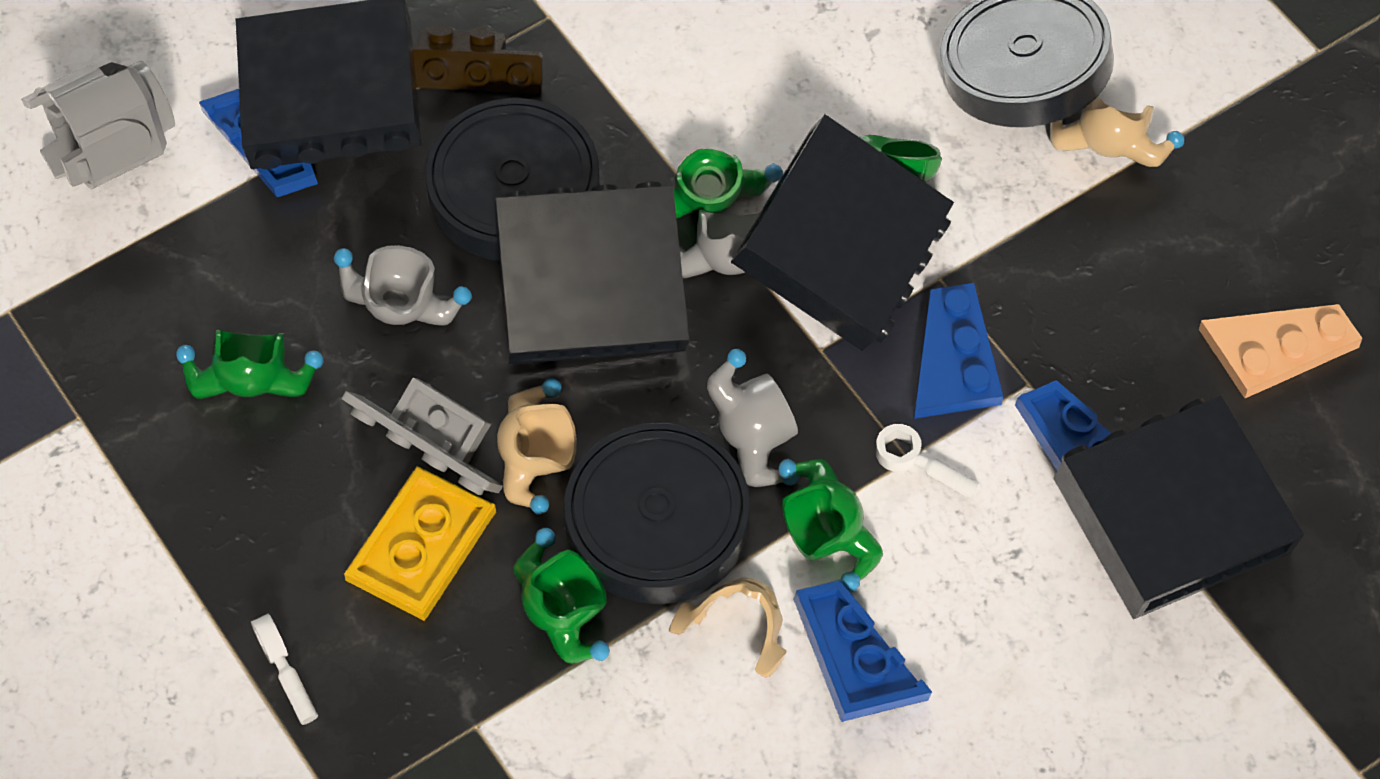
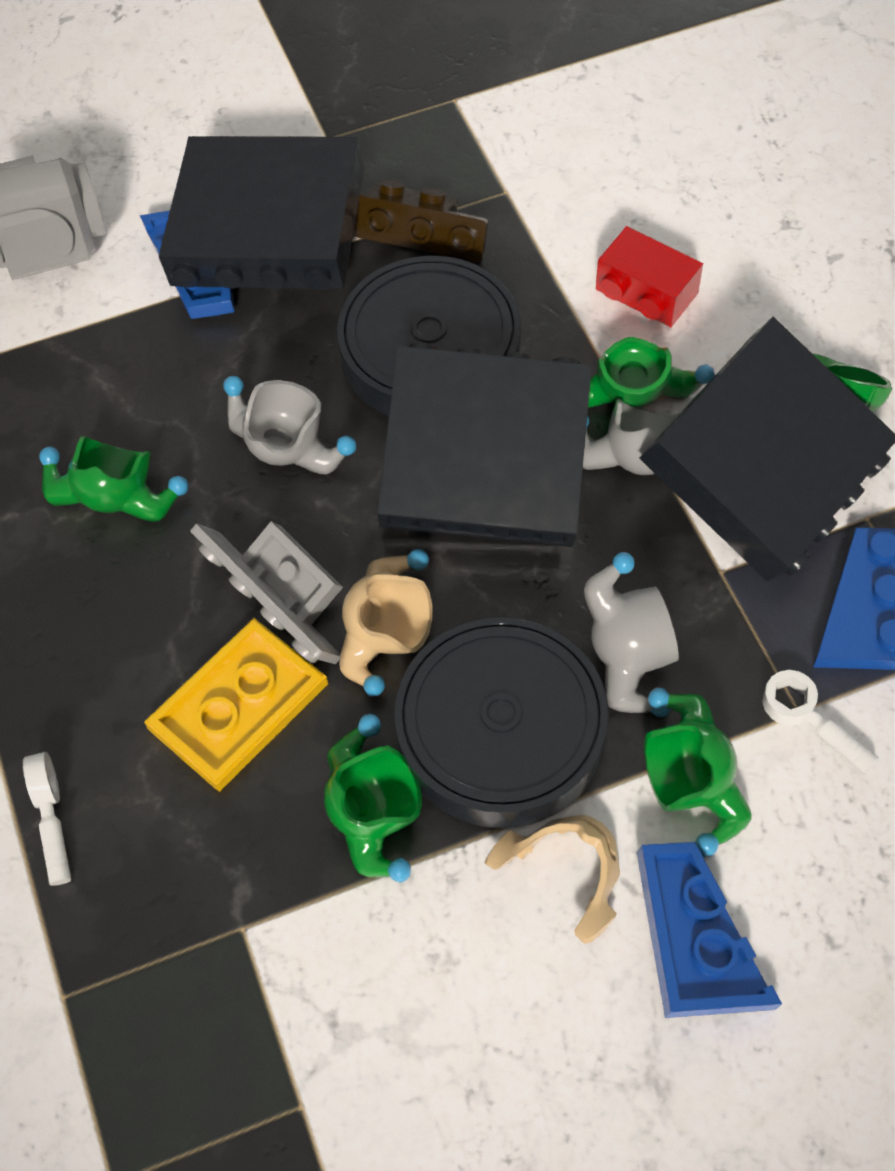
camera: 15 degrees right, 0 degrees up
none -> red brick [595,226,704,327]

